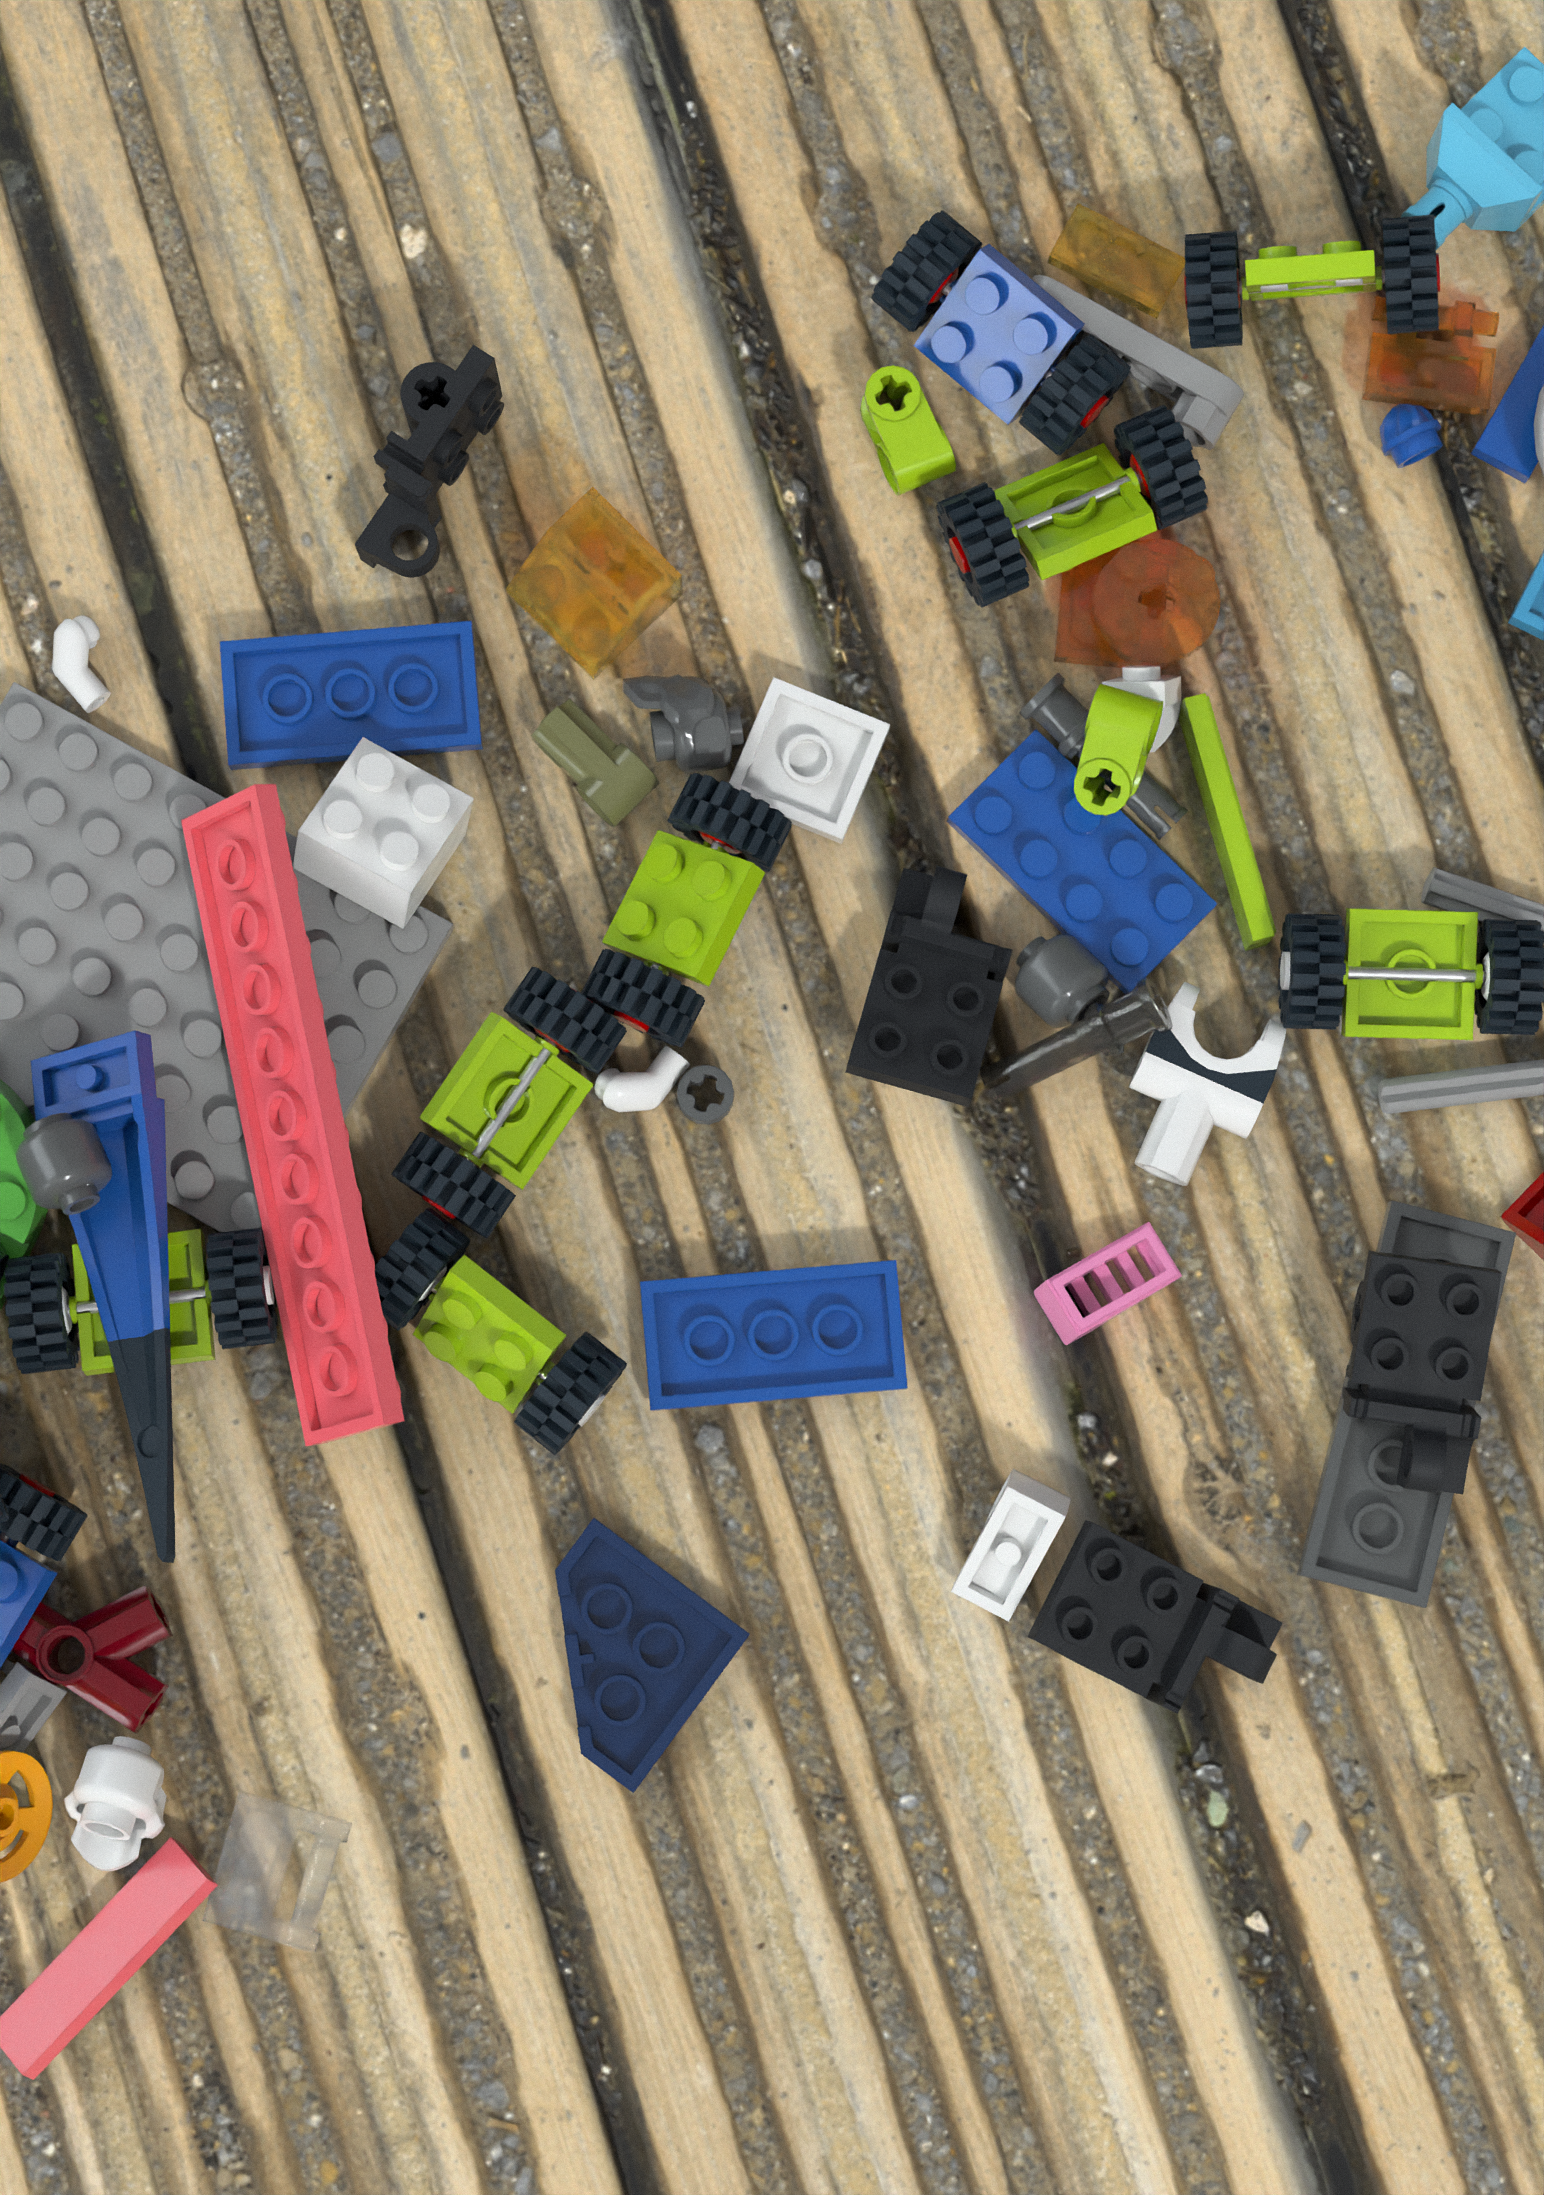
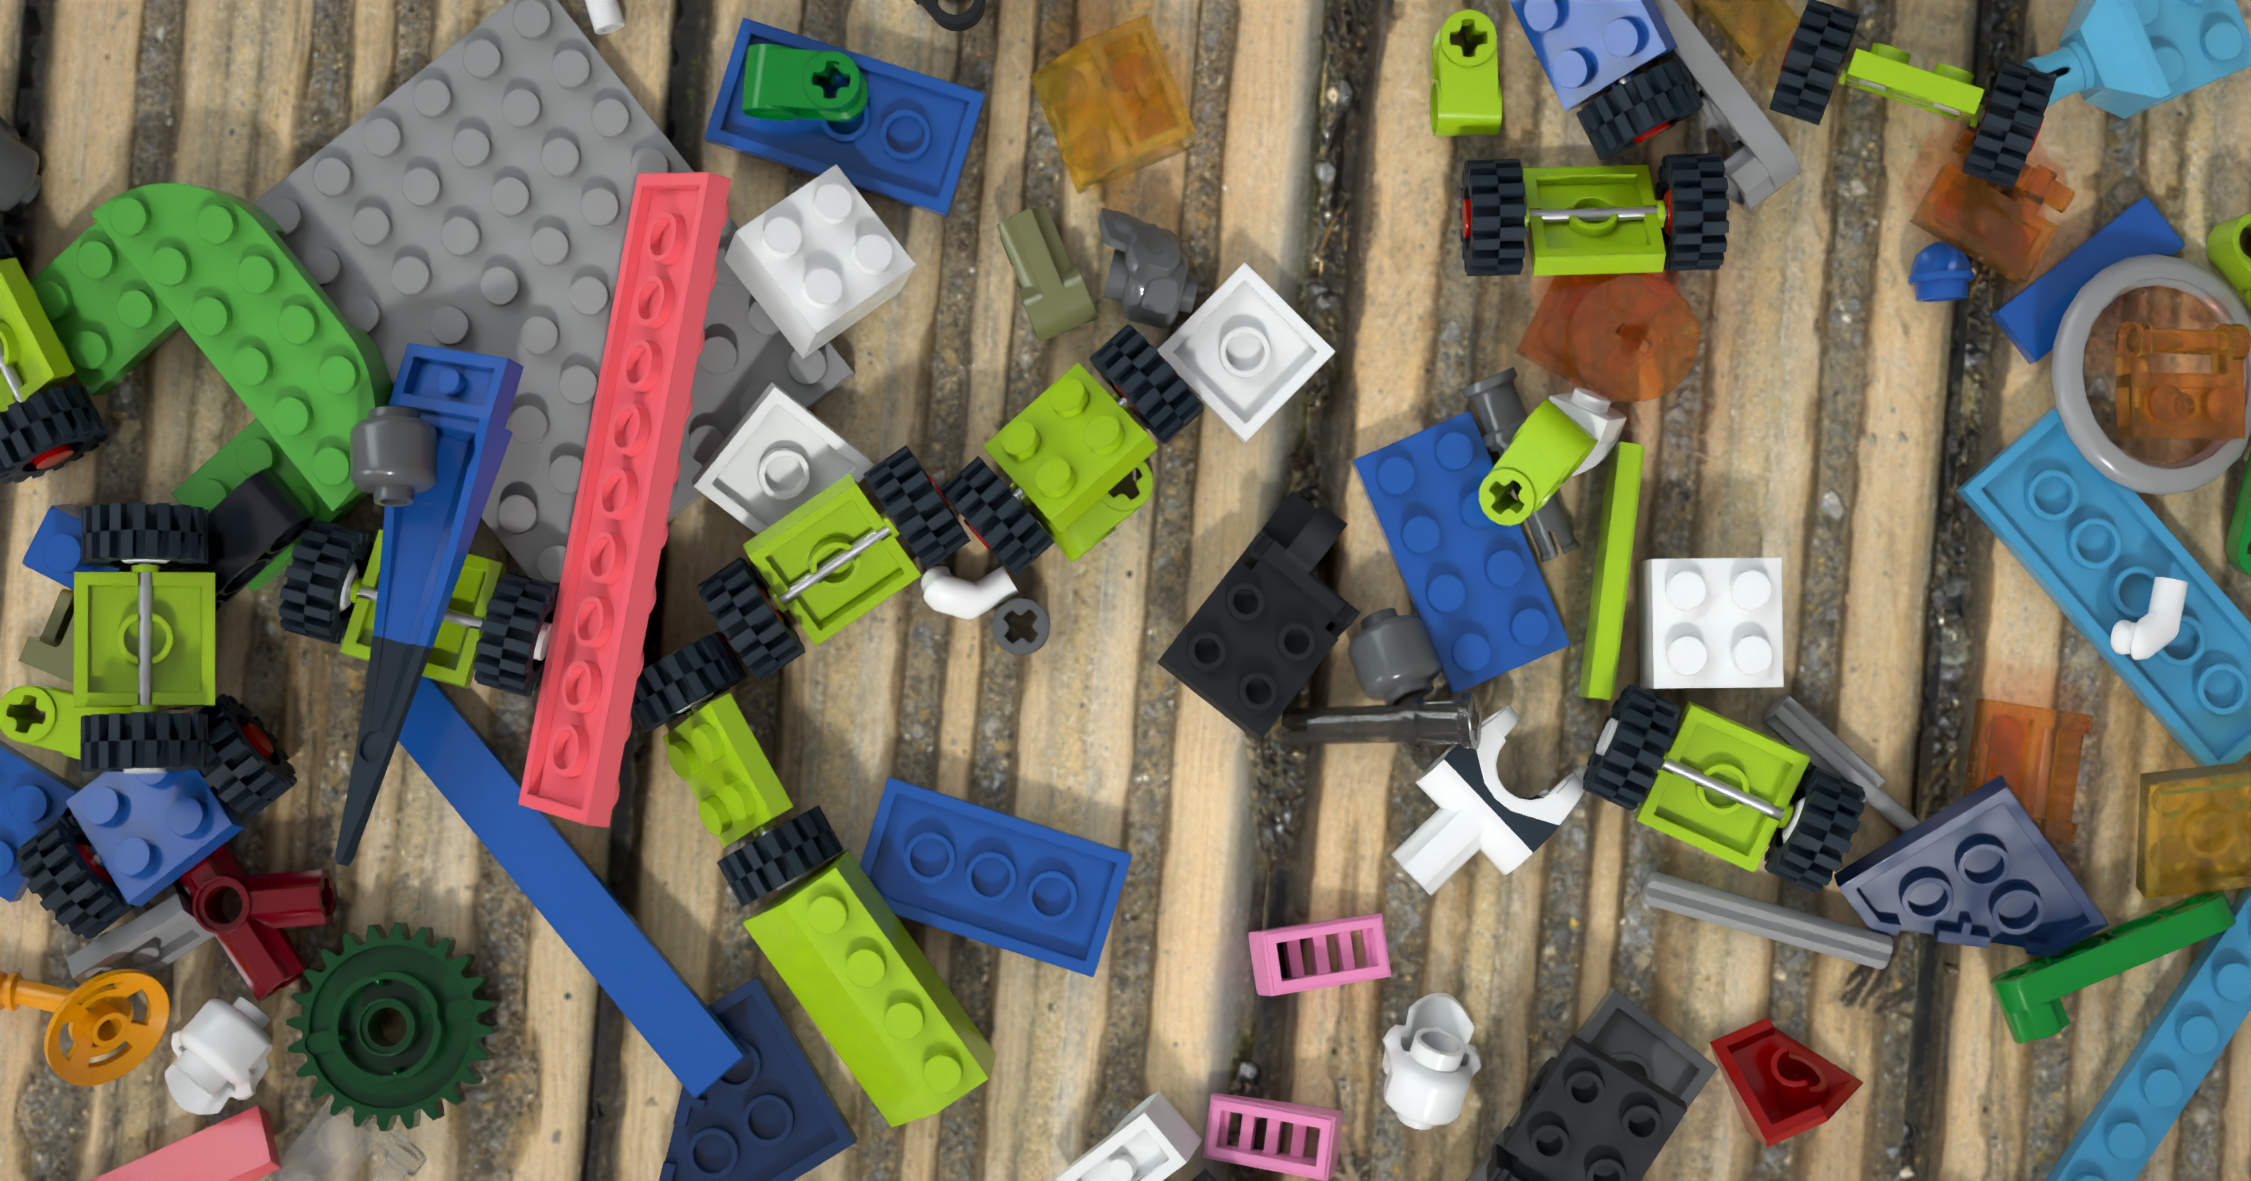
camera: 30 degrees right, 5 degrees up
none -> dark green gear [286,922,500,1131]
none -> blue tile [398,676,748,1099]
none -> white plate [691,382,874,535]
none -> green piece [741,44,869,122]
none -> lime slope [742,849,996,1127]
none -> lime piece [1032,461,1154,564]
none -> bright pink slope [1203,1093,1344,1181]
none -> white head [1382,993,1482,1130]
none -> white brick [1638,557,1784,689]

